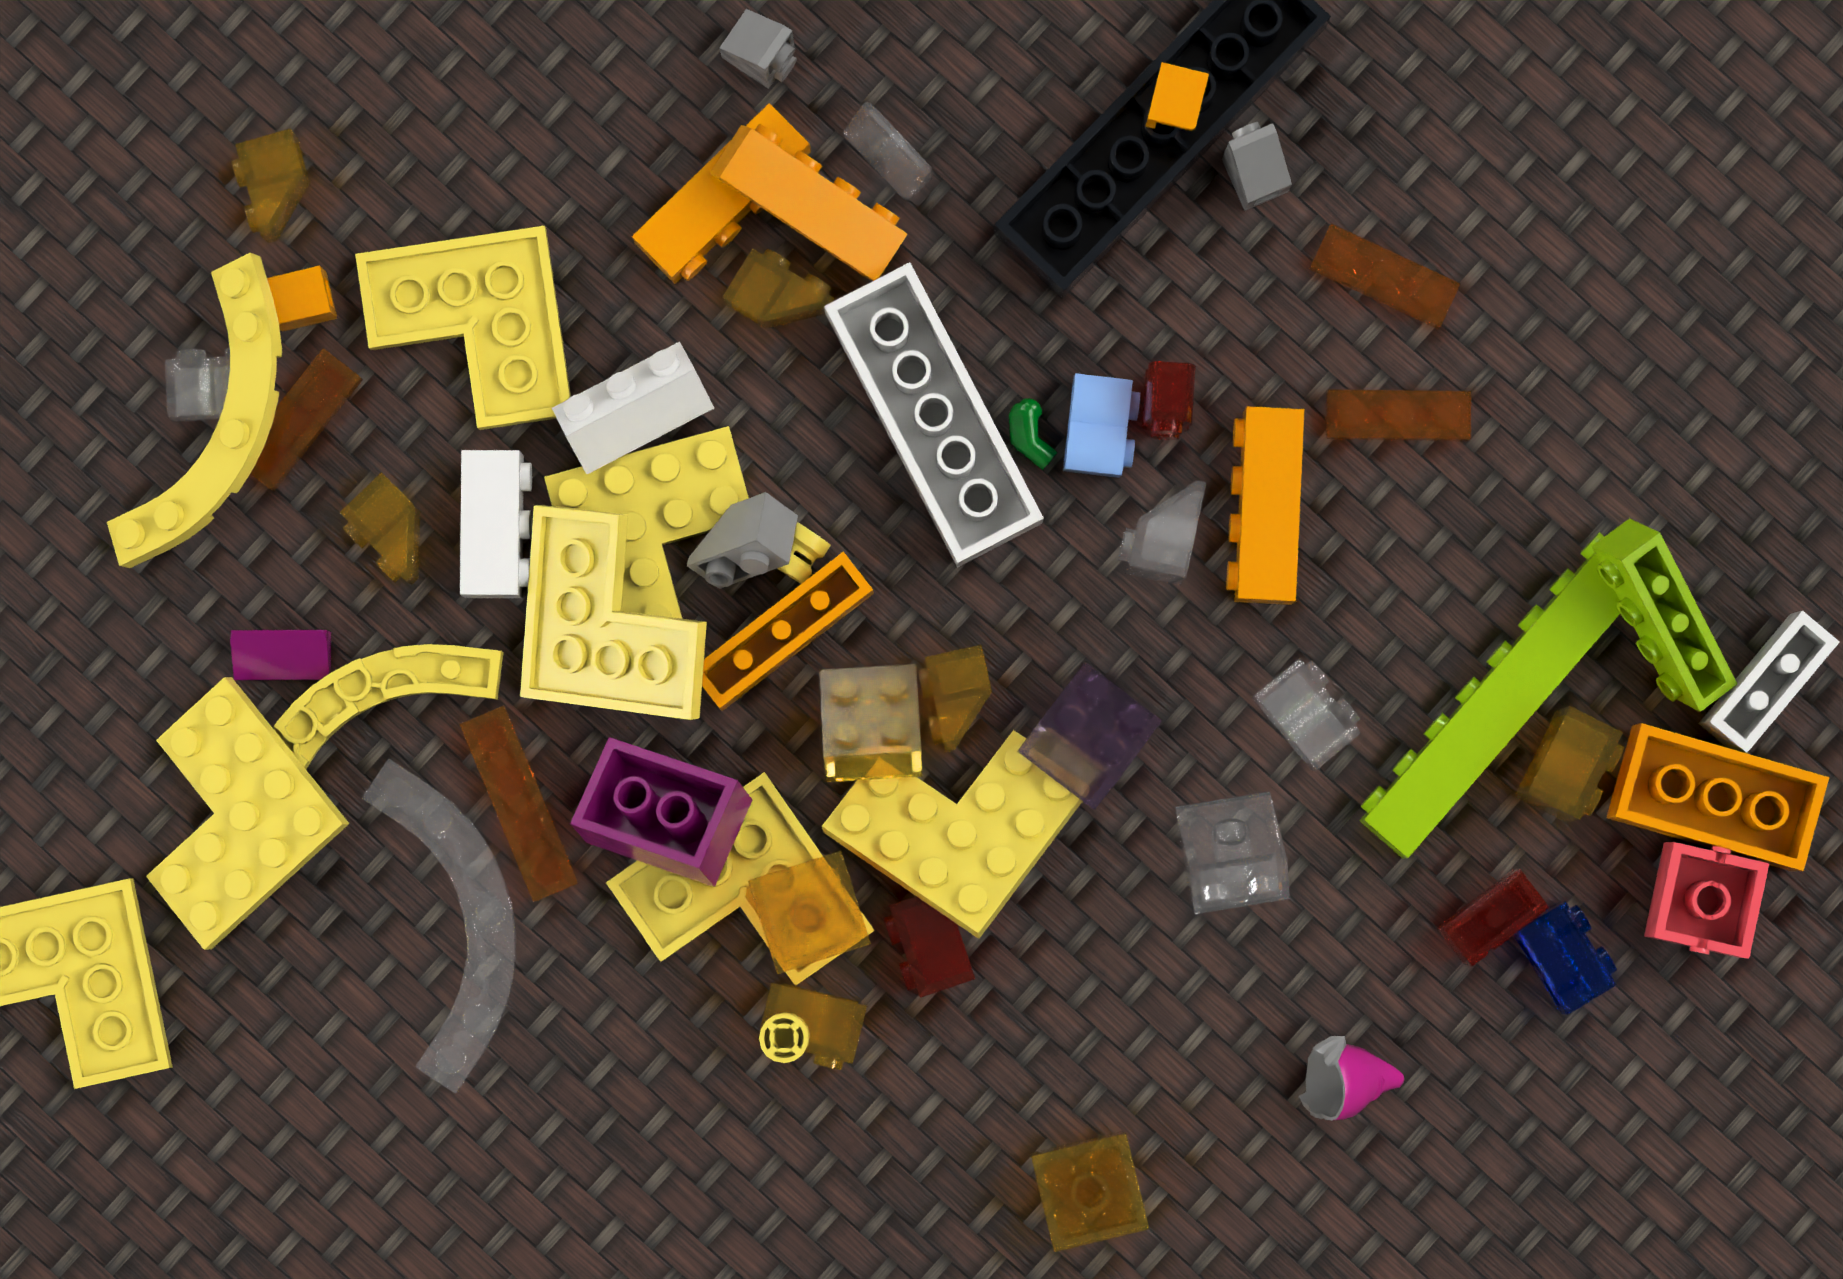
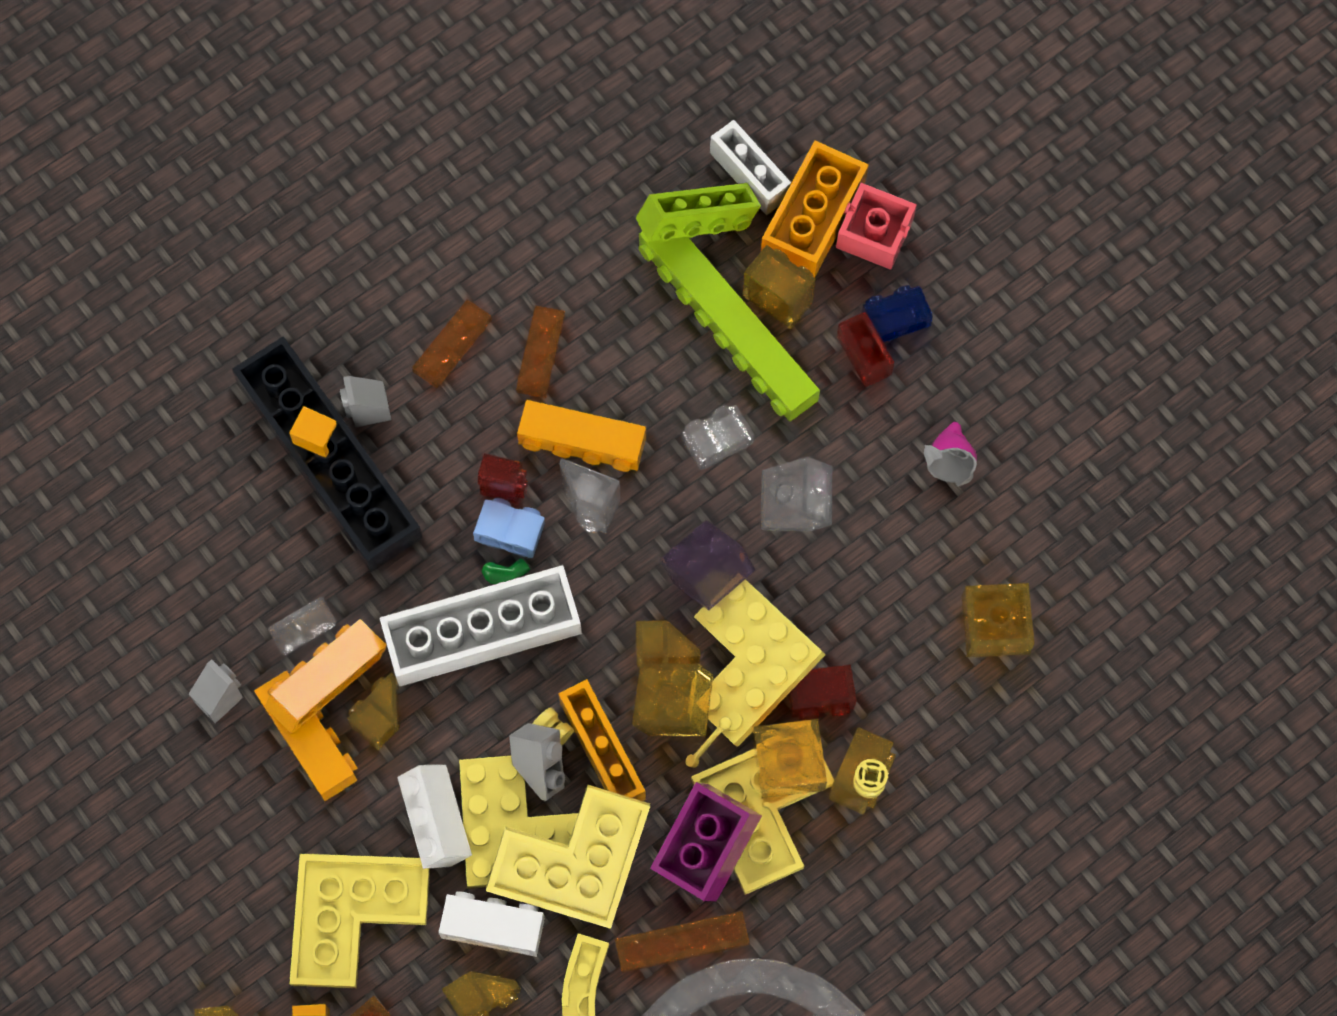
camera: 80 degrees left, 15 degrees down
none -> light yellow hinge [686,717,731,768]

